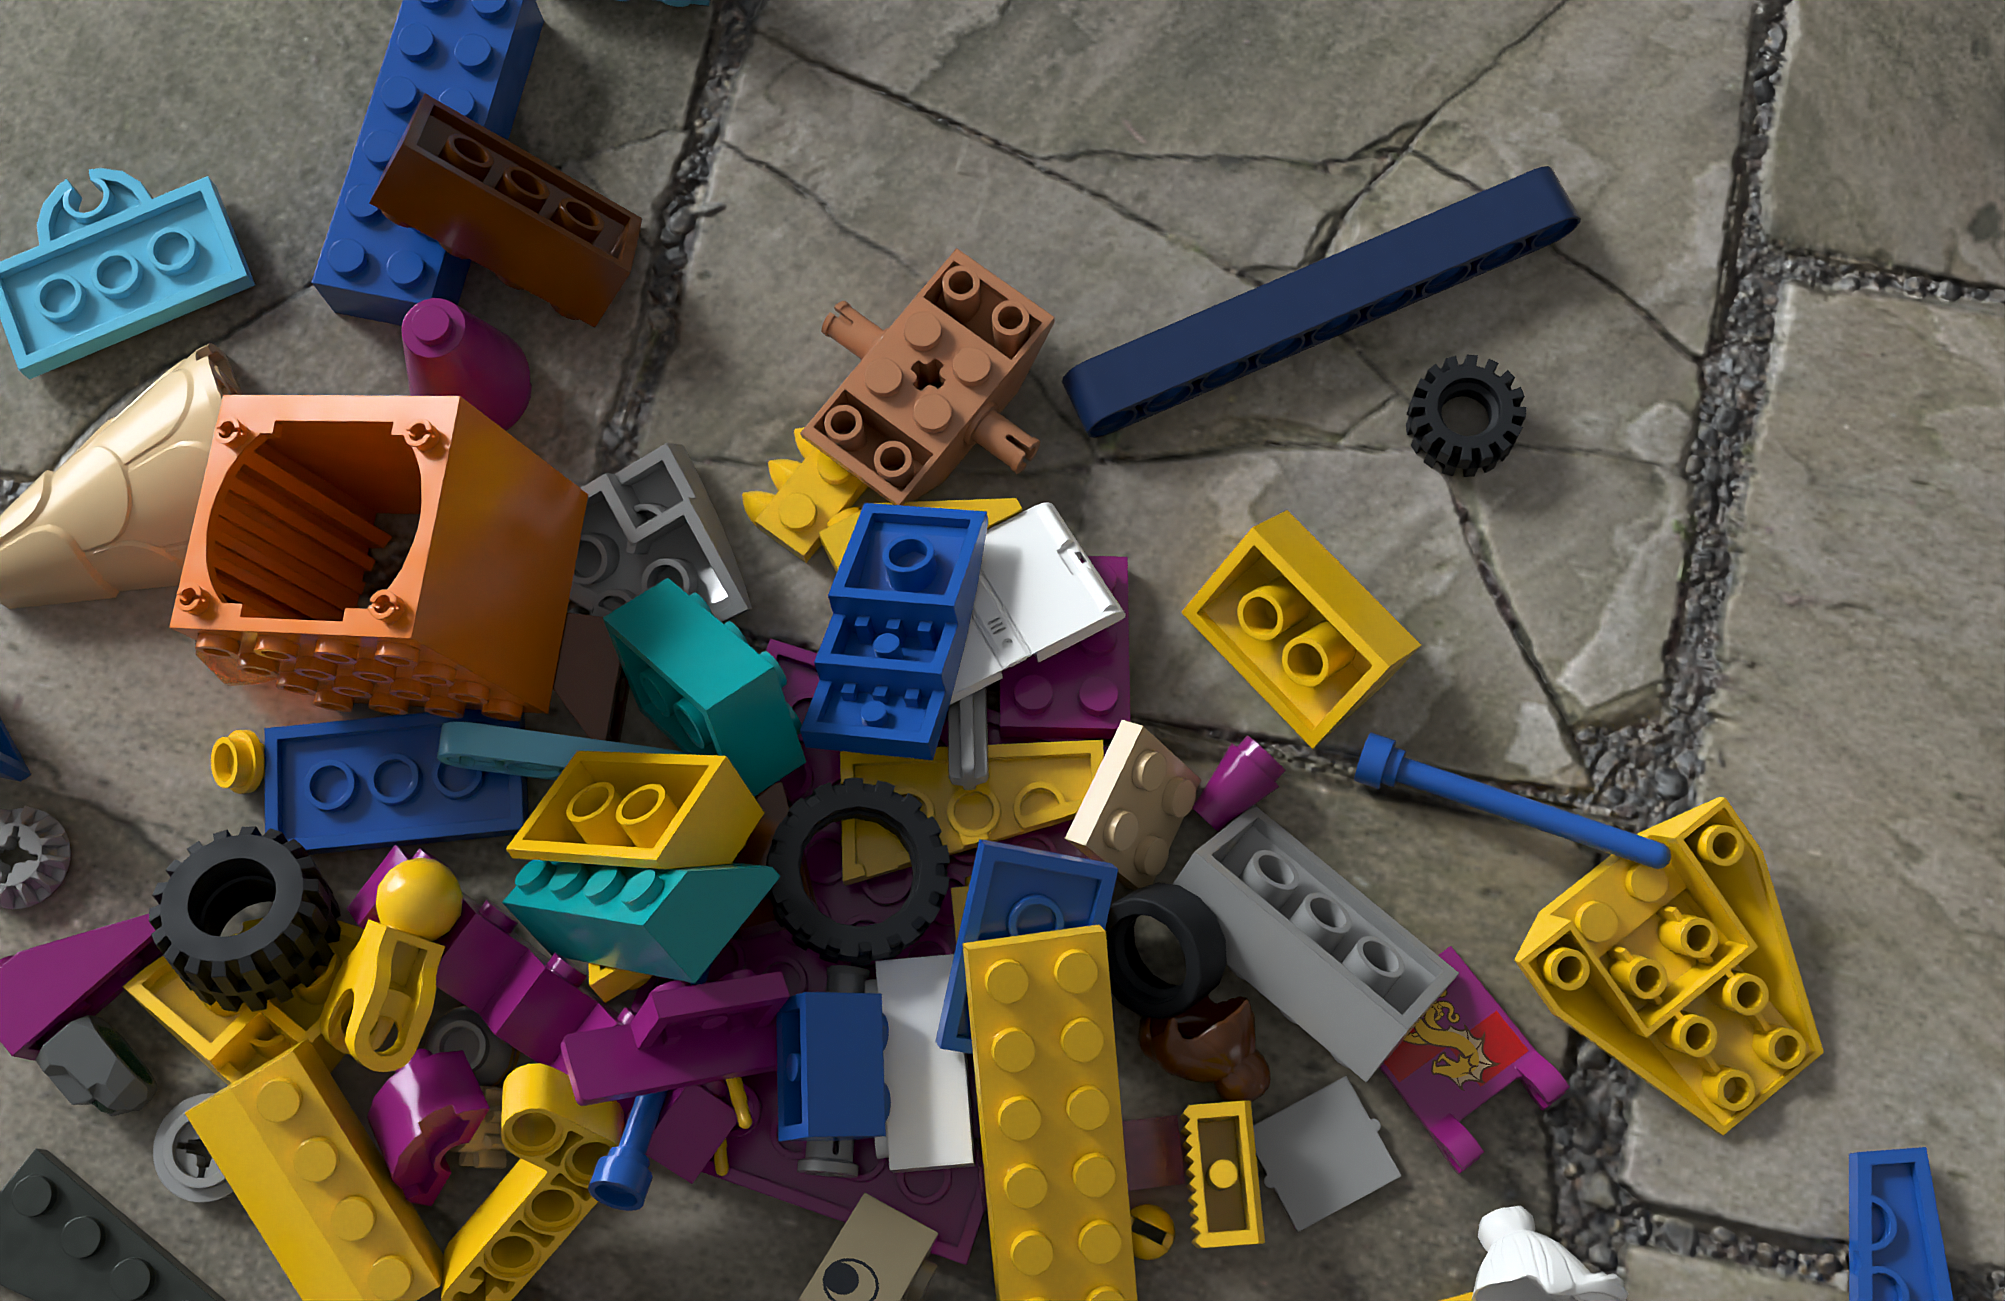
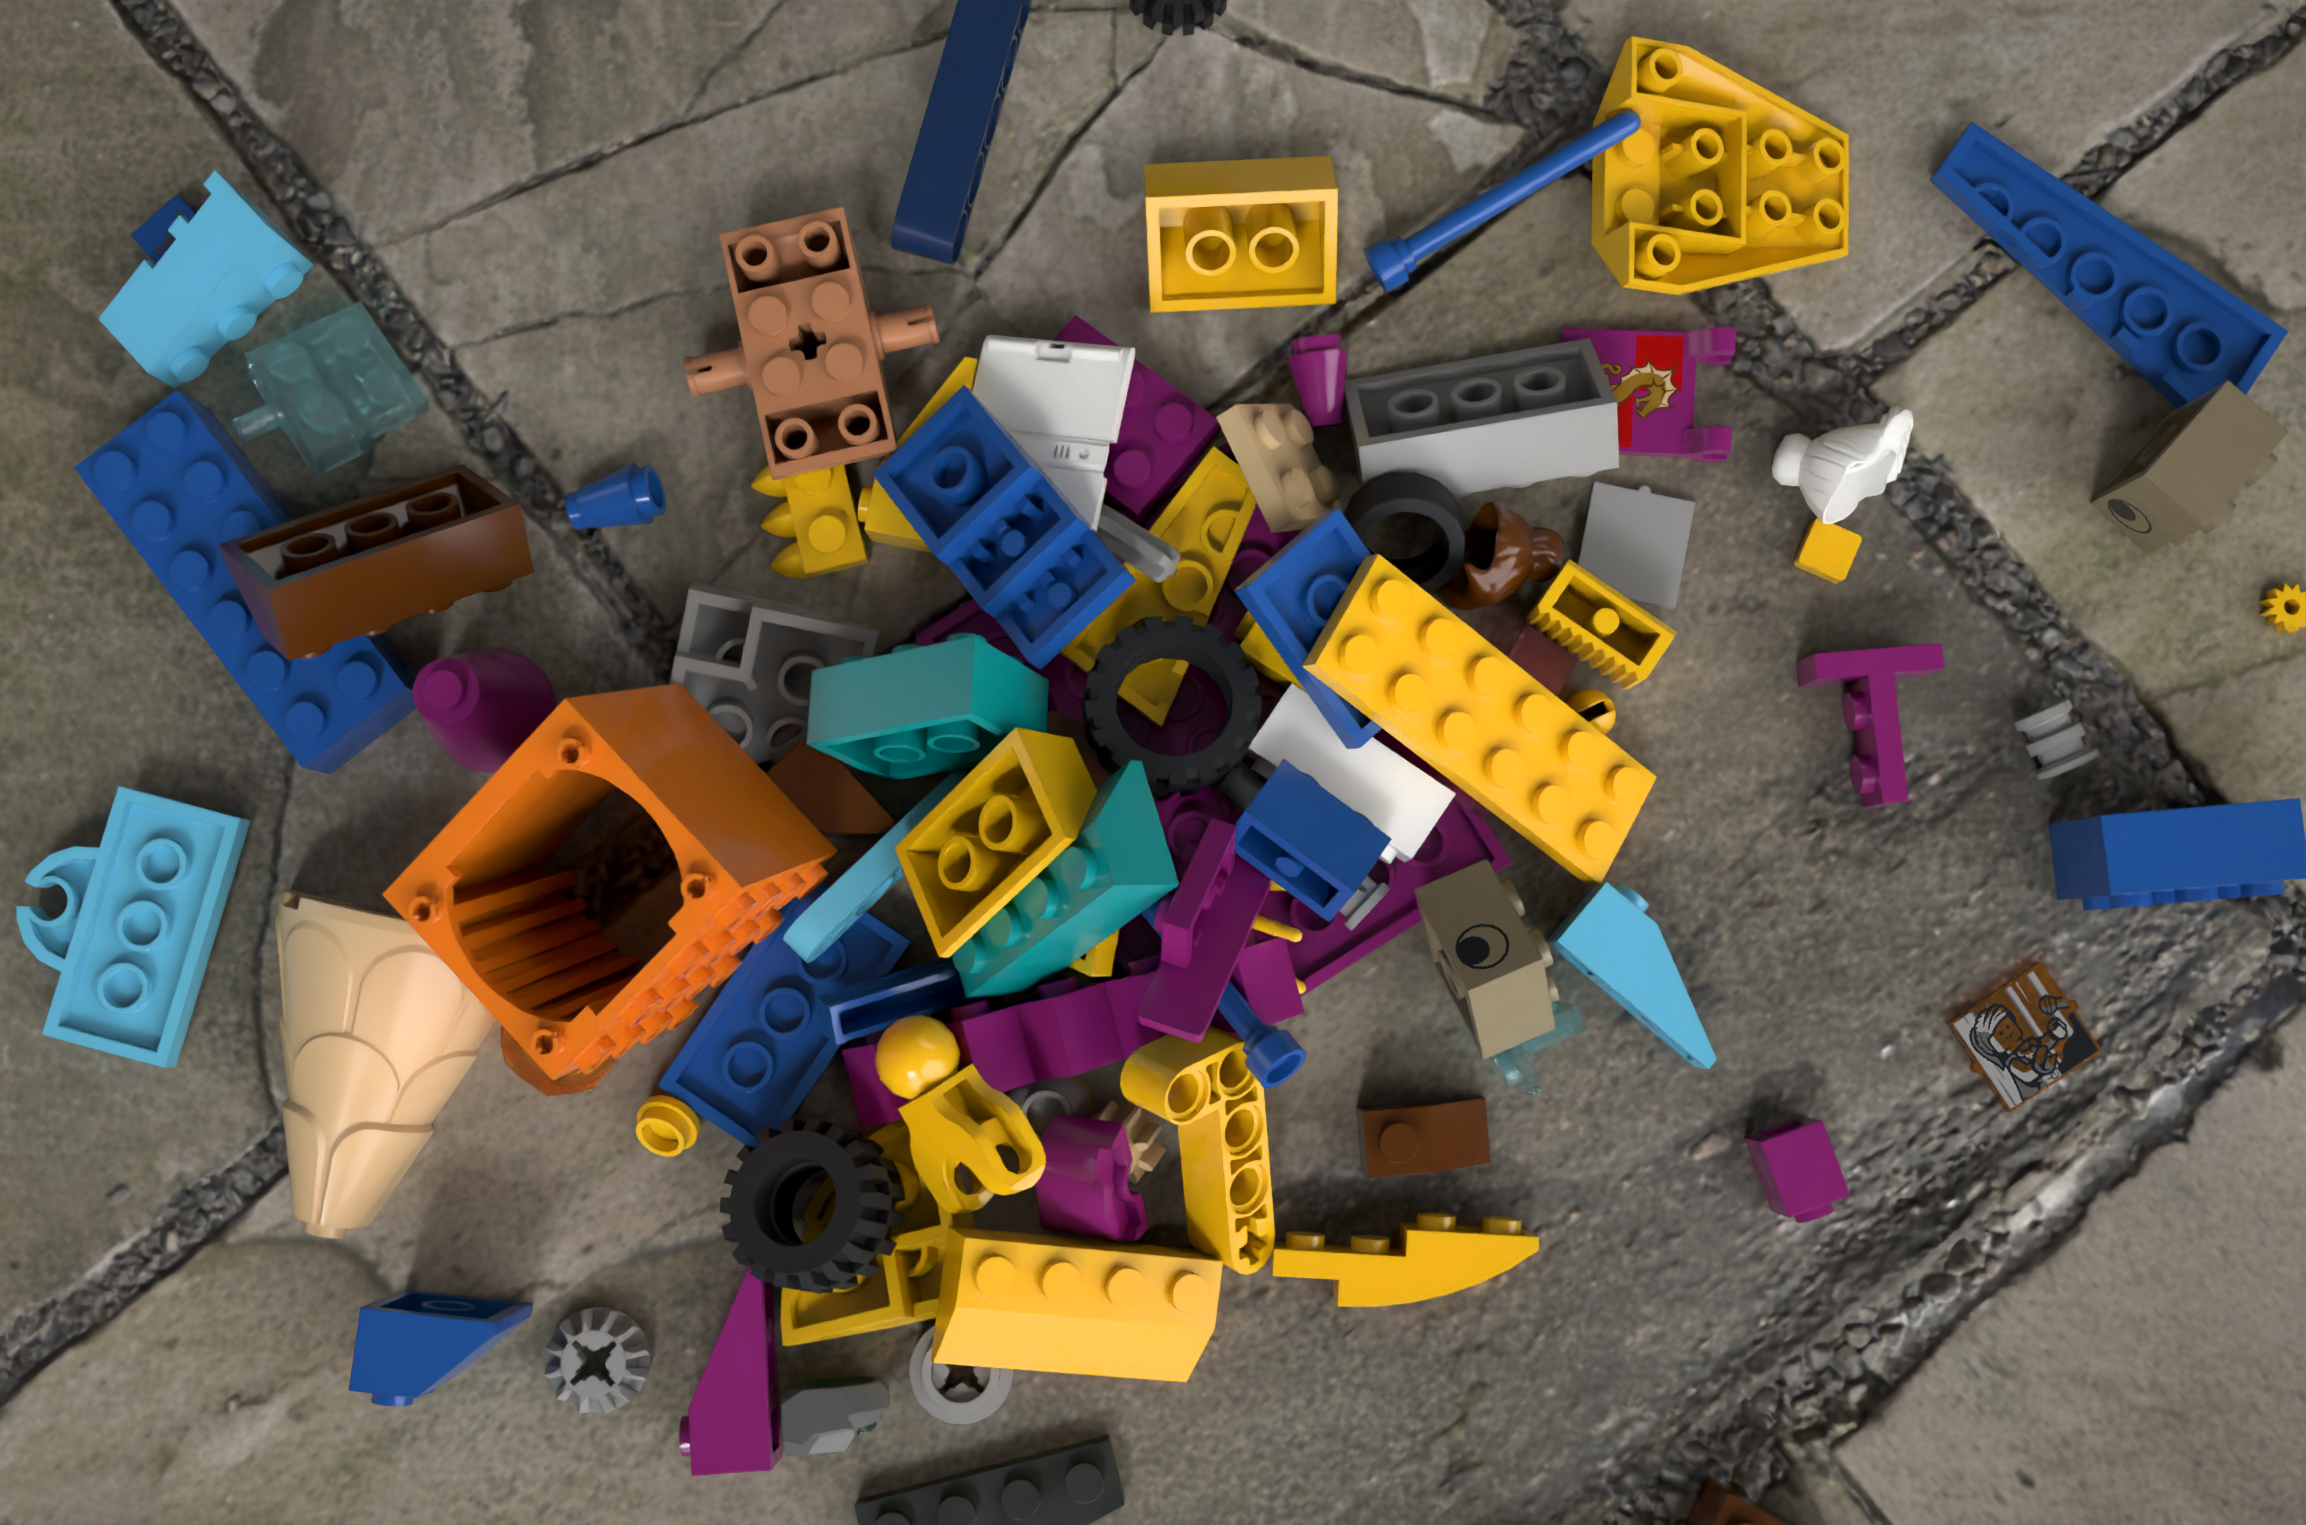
camera: 55 degrees left, 10 degrees up
none -> clear light blue plate [231,301,429,477]
none -> blue cone [565,463,666,530]
none -> blue piece [816,955,987,1045]

